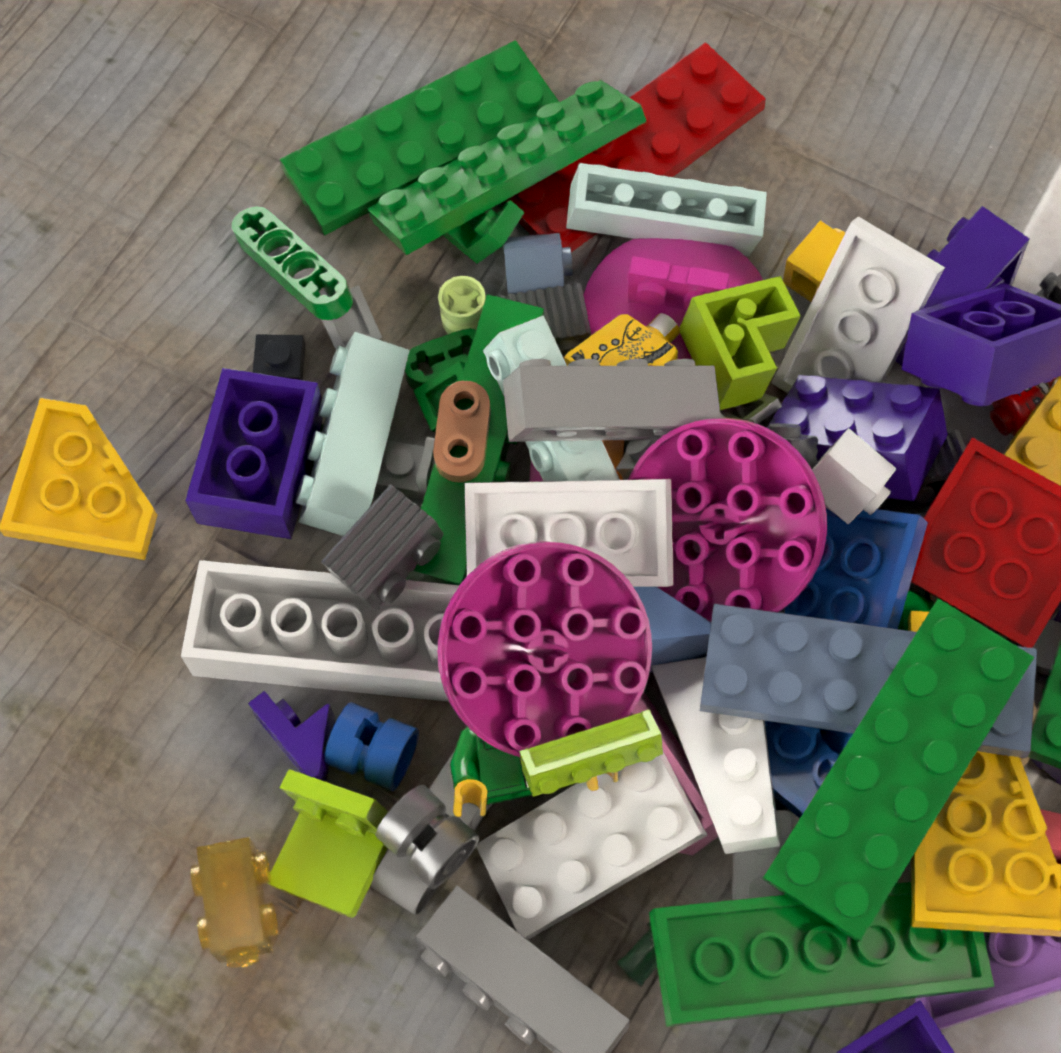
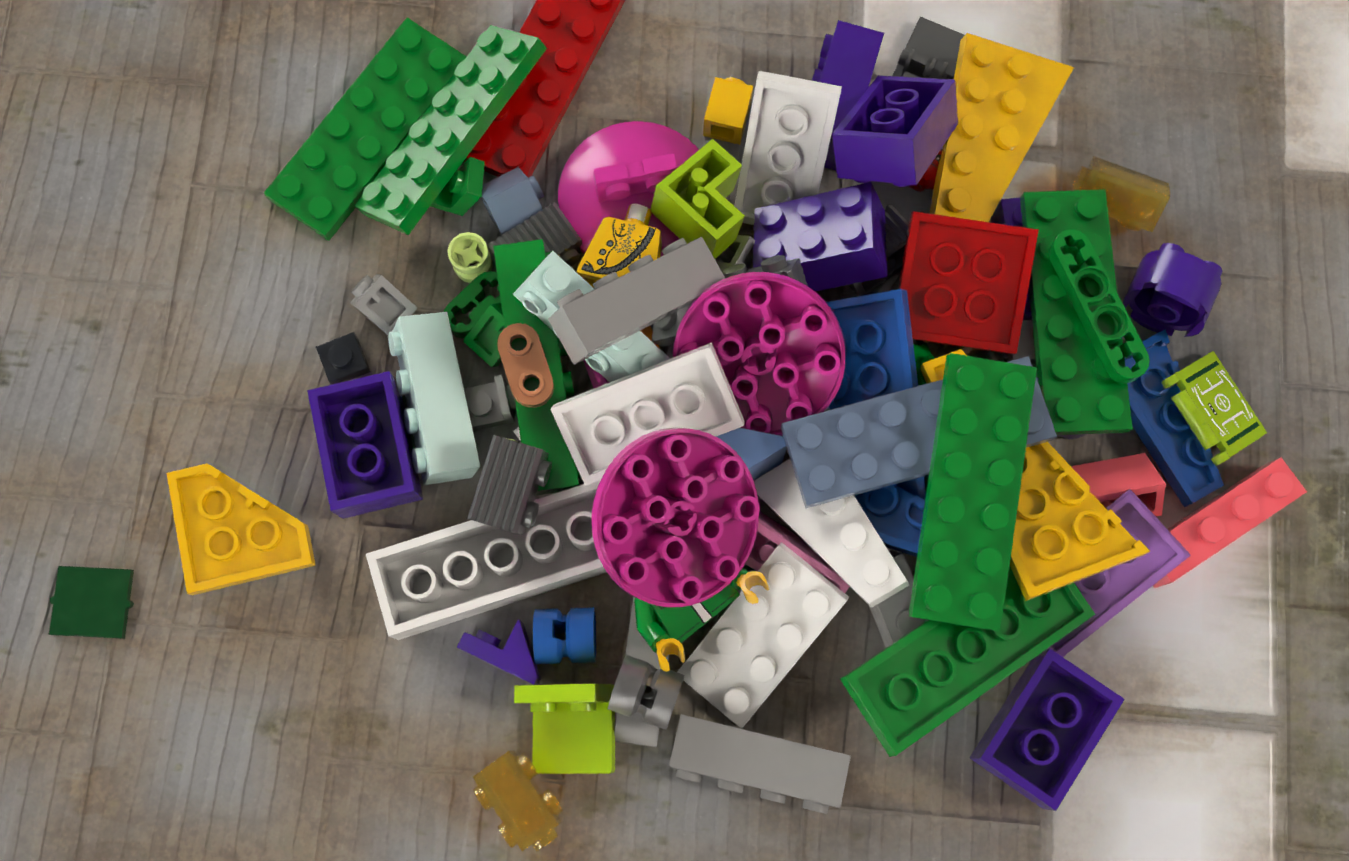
camera: 30 degrees left, 10 degrees up
green beam [232,206,353,321] -> none
lime piece [519,709,663,797] -> none
light aqua brick [566,163,767,256] -> none
clear green pin [616,921,657,987] -> none
white brick [812,428,896,524] -> none

